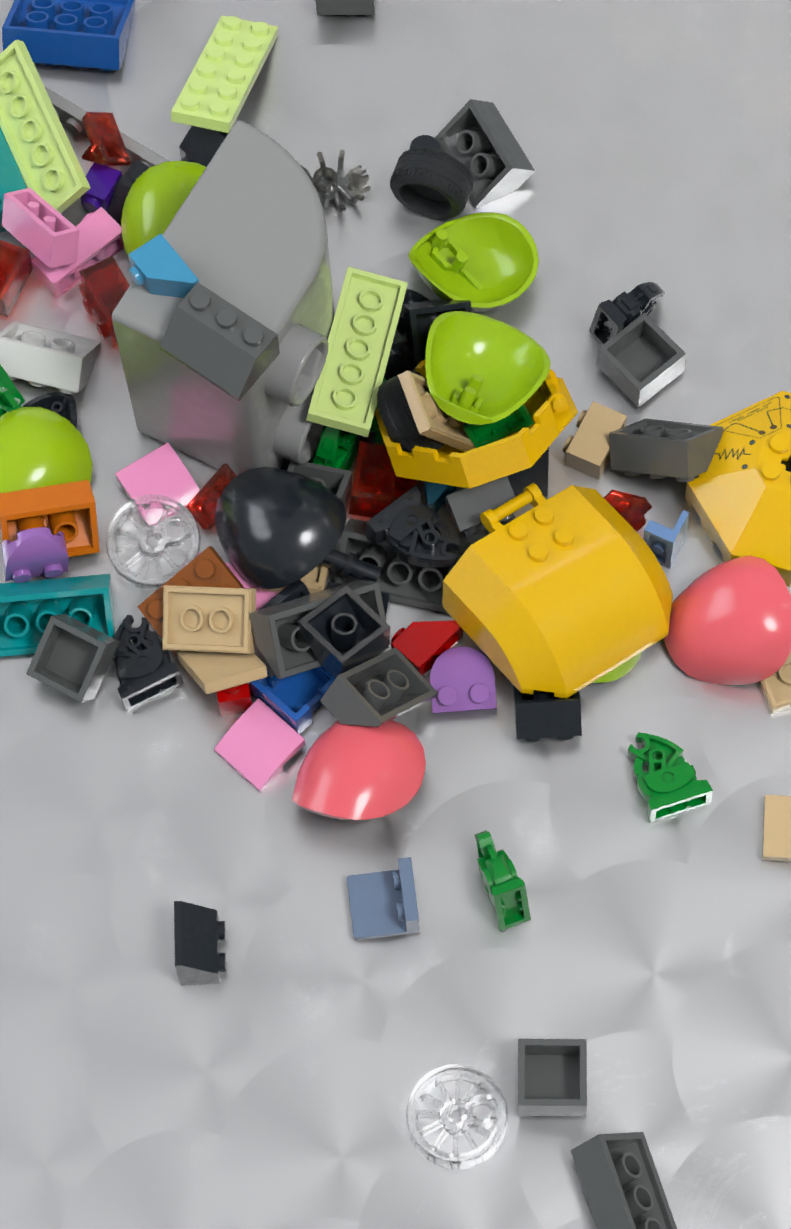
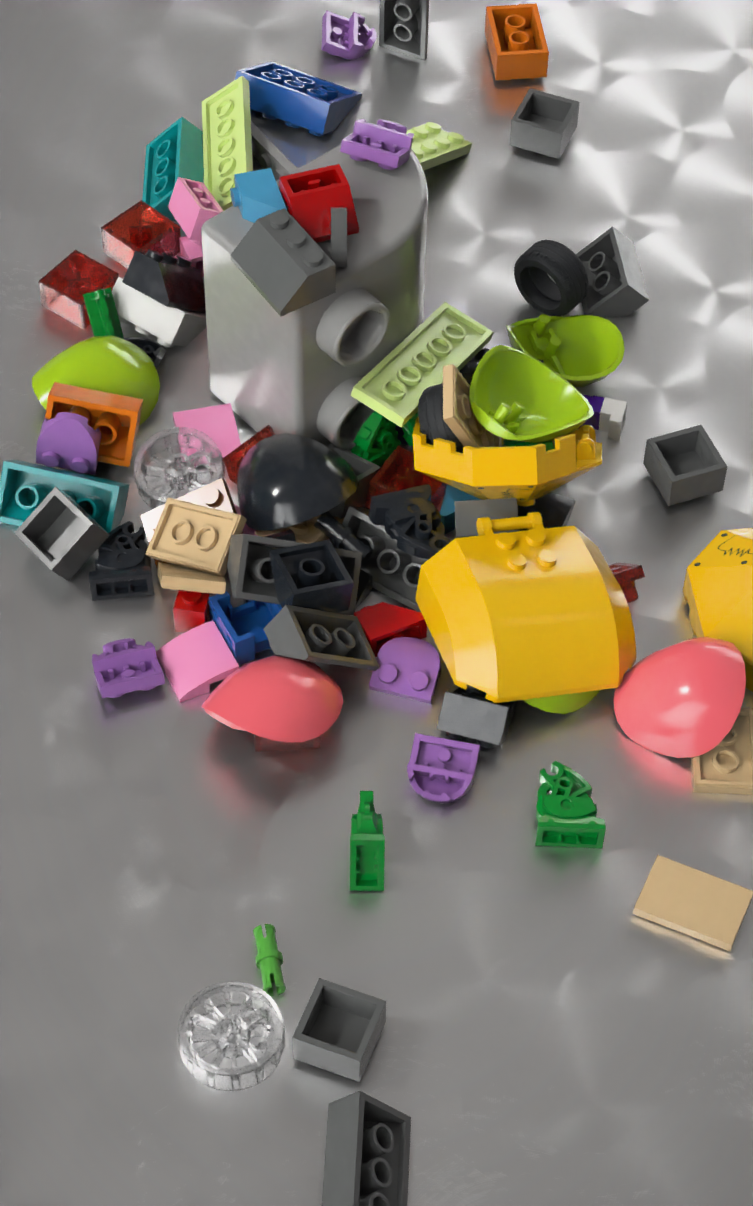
camera: 15 degrees right, 15 degrees down
clear red slope [82,112,131,166] -> none
black slope [174,901,227,986] -> none
clear smoke animal [300,150,371,214] -> none
sand blue bracket [347,857,420,940] -> none
tan brick [563,401,627,480] -> none
black piece [589,282,665,345] -> none
dark grey slope [609,418,723,482] -> none
medium blue panel [643,510,689,569] -> none
none -> medium lavender slope [92,638,165,699]
none -> black slope [122,249,206,313]
none -> bright green pin [253,924,286,996]
none -> red slope [279,164,359,243]
none -> dark grey beam [331,207,347,267]
none -> medium lavender slope [340,119,414,170]
none -> medium lavender slope [407,733,480,803]
none -> white leg [578,395,627,441]

